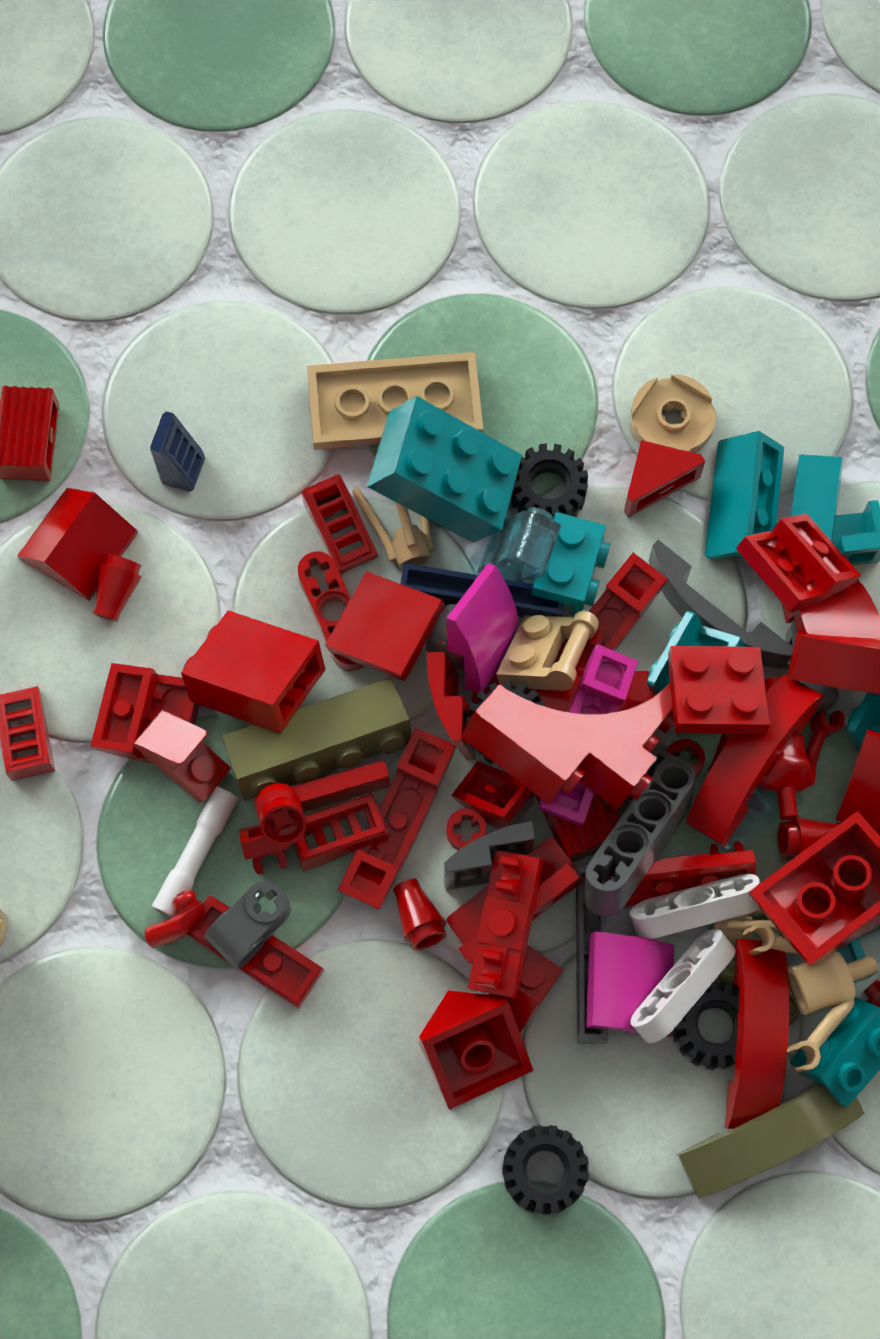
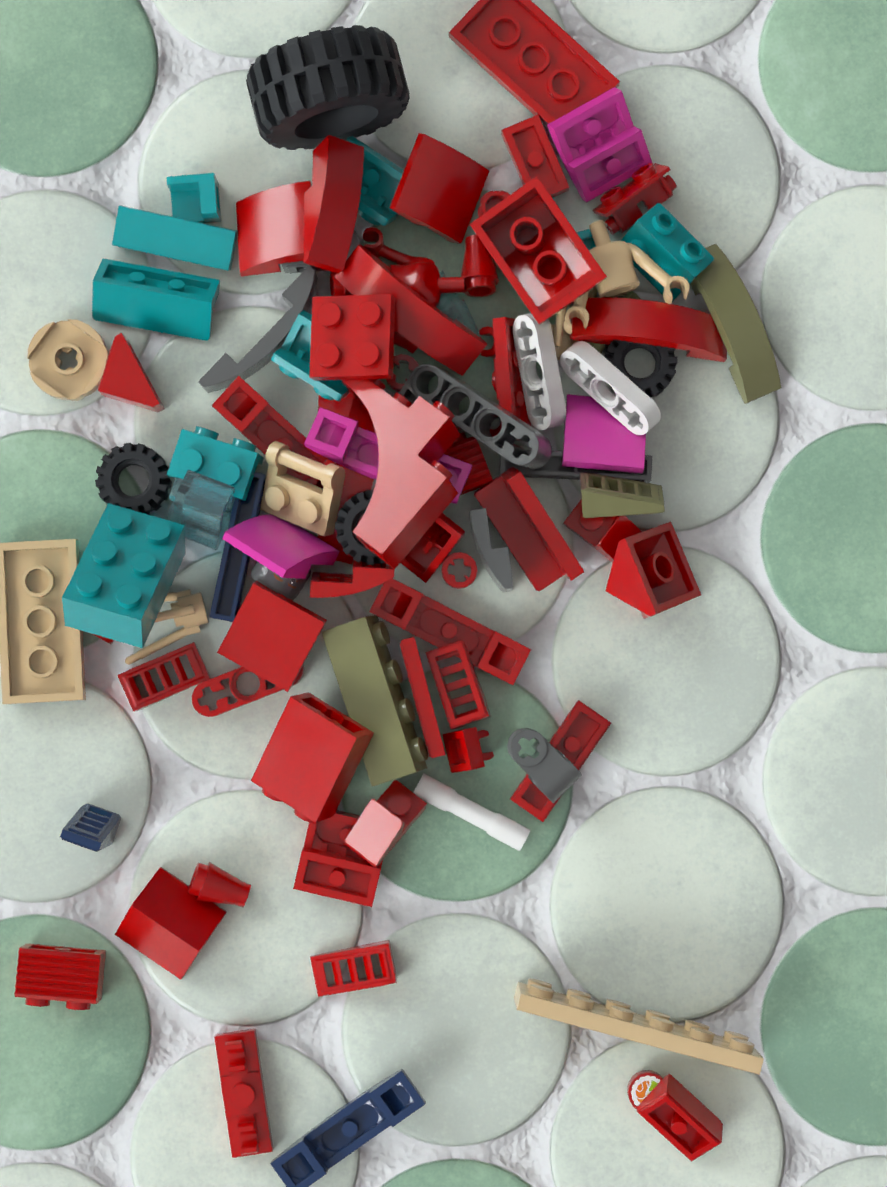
camera: 90 degrees left, 15 degrees up
red arm [145,889,203,948] -> none
red wheel [255,783,307,846] -> none
red cone [393,878,447,950] -> none
red plate [467,850,544,999] -> none
black tyre [502,1125,589,1215] -> none
red slope [736,514,861,612] -> none
none -> olive slope [580,473,665,518]

